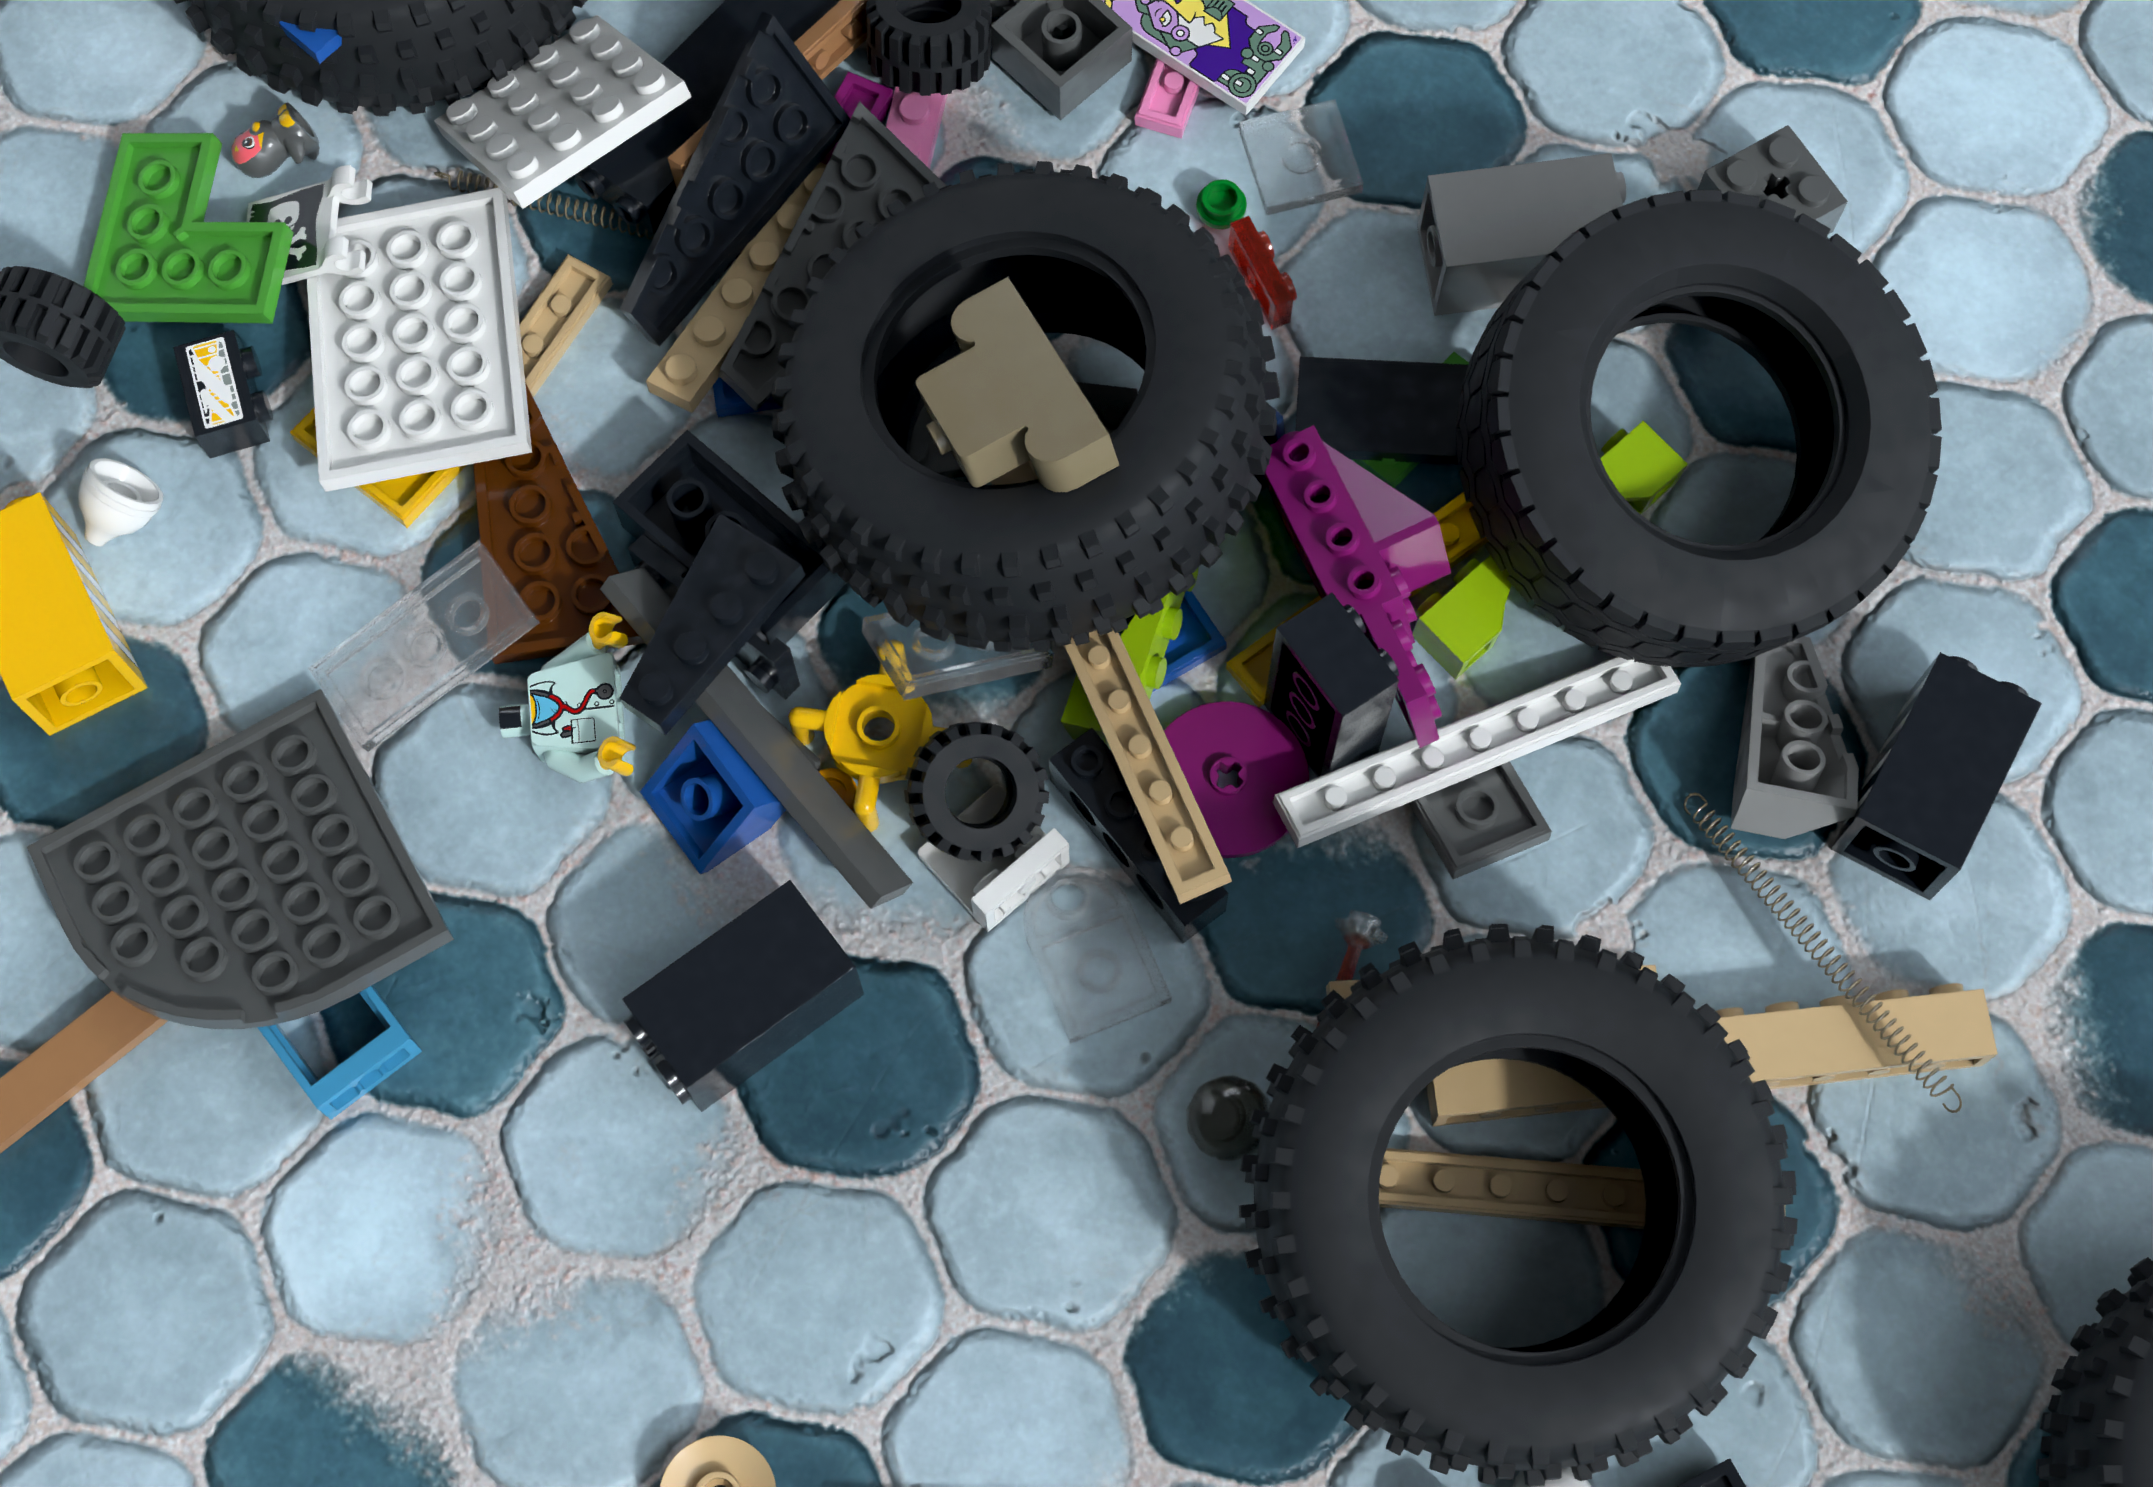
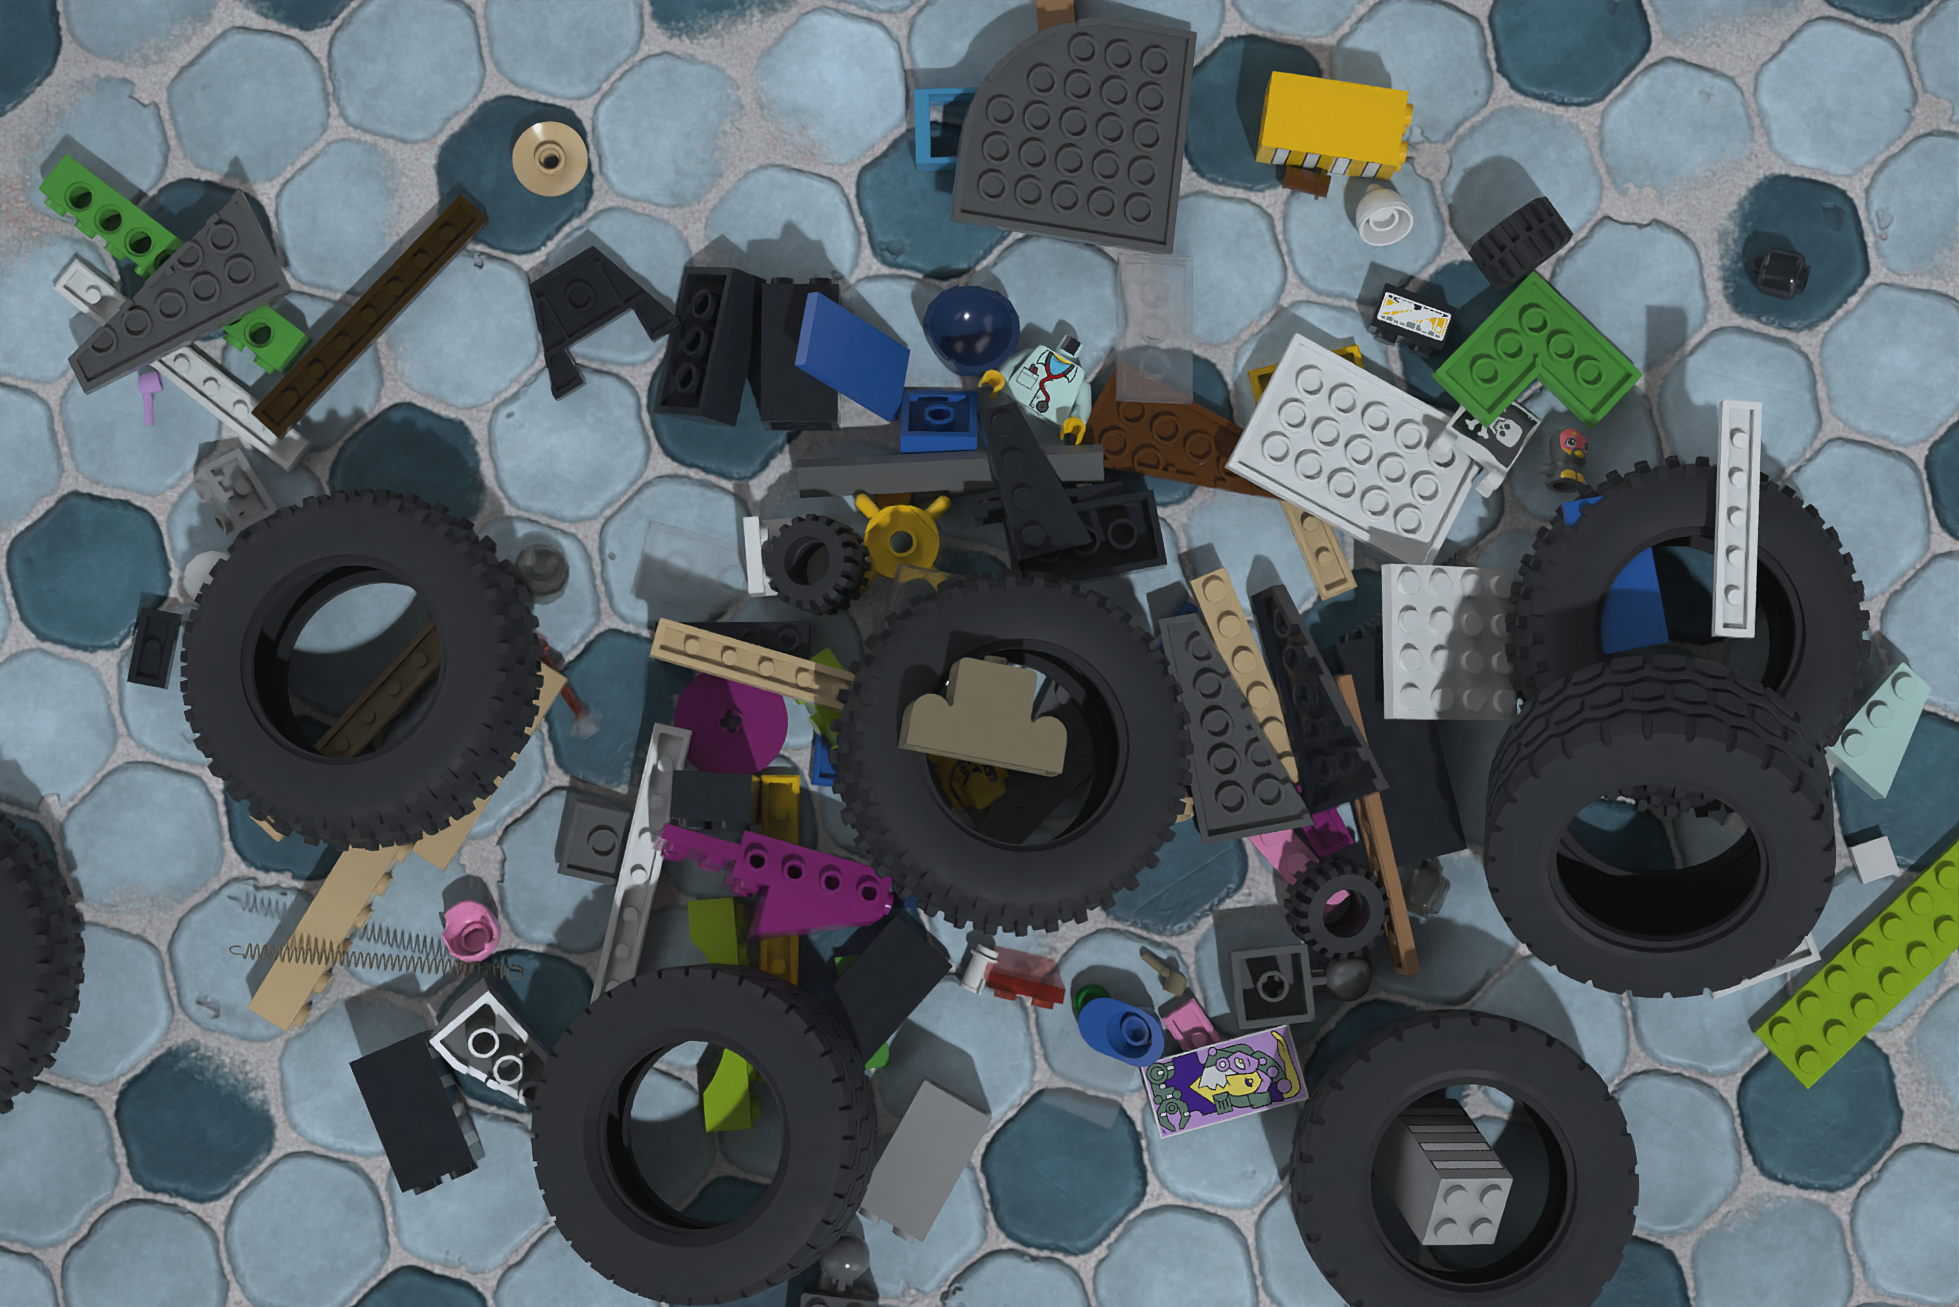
camera: 125 degrees right, 15 degrees up
none -> bright pink hair [441,900,501,963]
none -> black wing [529,245,683,401]
none -> black slope [653,266,767,427]
none -> blue tile [795,292,910,421]
none -> dark blue cylinder [922,285,1020,377]
none -> white pin [959,943,1000,995]
none -> blue piece [1078,997,1165,1067]
none -> dark tan hand [1141,951,1187,997]
none -> reddish brown pin [1282,165,1332,200]

